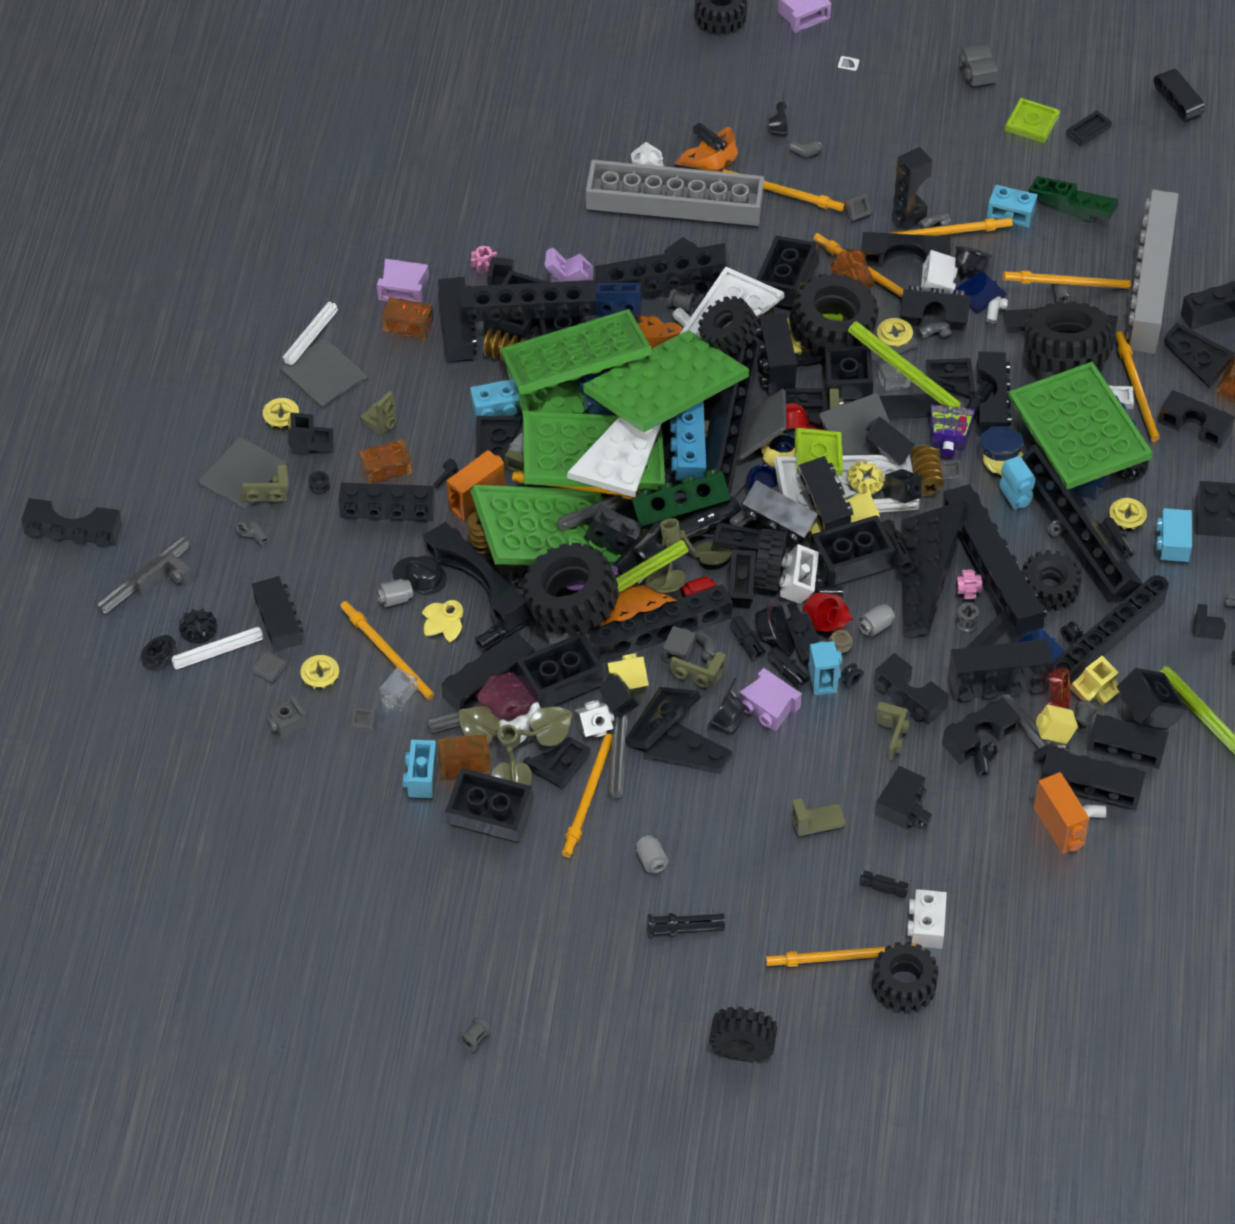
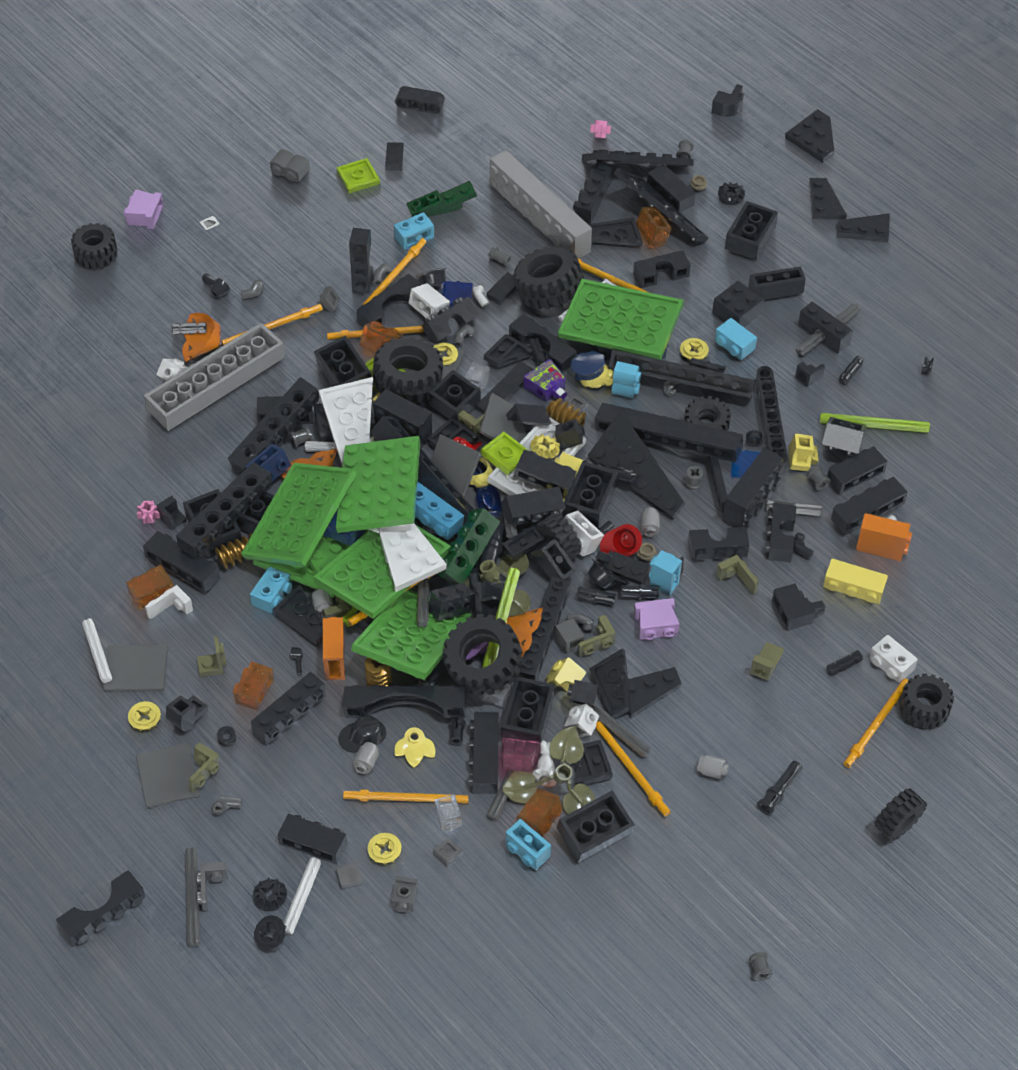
camera: 50 degrees left, 0 degrees up
lavender hips [377,259,429,306] -> none
lavender brick [545,248,593,282] -> none
red brick [680,576,716,598] -> none
black tyre [698,296,759,355] -> none
black piece [706,678,745,732] -> none
lime axle [848,321,961,407] -> none
bright pink gear [956,569,982,599] -> none
light orange bar [1002,270,1131,289] -> none
black arm [1034,742,1072,763] -> none
light yellow brick [1036,705,1078,744] -> none
clear red plate [1049,667,1070,709] -> none
none -> white bracket [145,585,193,619]
none -> light yellow brick [823,558,888,604]

